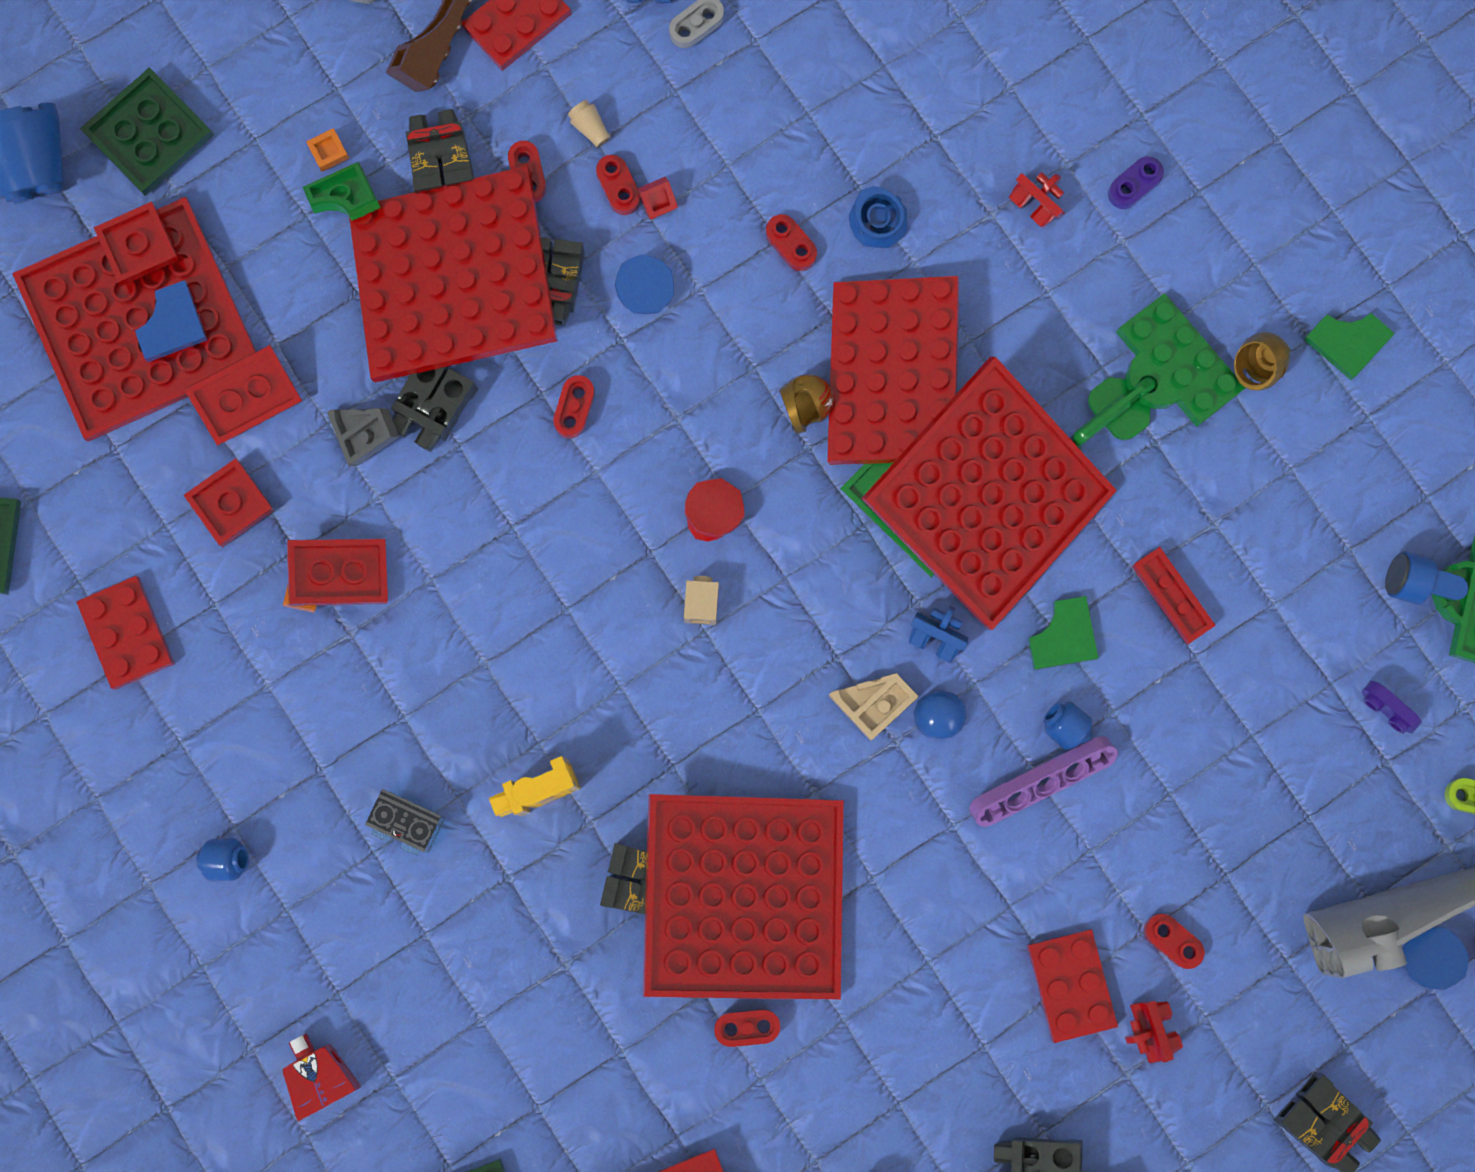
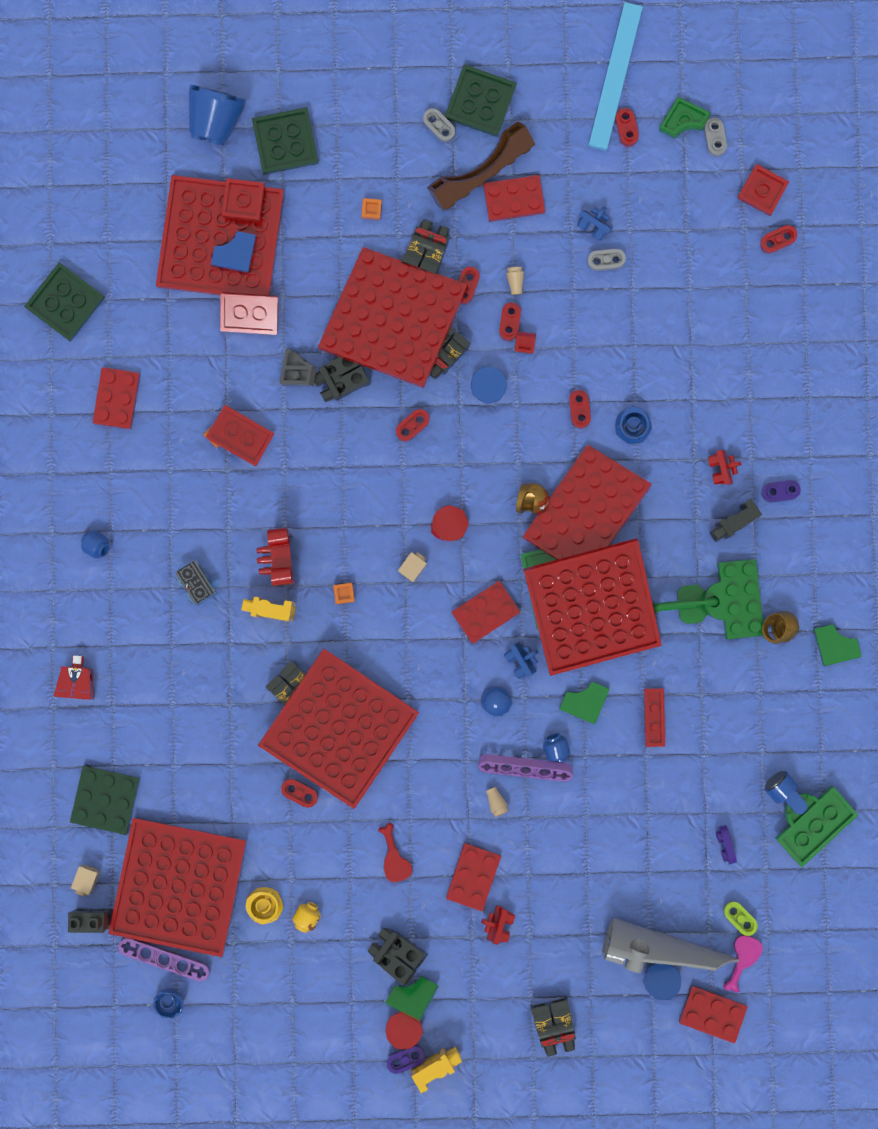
camera: 40 degrees right, 5 degrees up
red plate [183,458,275,548] -> none
green tile [302,161,380,221] -> none
tan wing [829,673,918,741] -> none
red plate [1144,914,1205,969] -> none
none -> red piece [257,528,296,586]
none -> orange plate [333,583,355,605]
none -> red piece [378,823,413,882]
none -> red plate [452,581,521,644]
none -> tan cone [486,787,509,817]
none -> pearl dark grey hips [709,499,762,542]

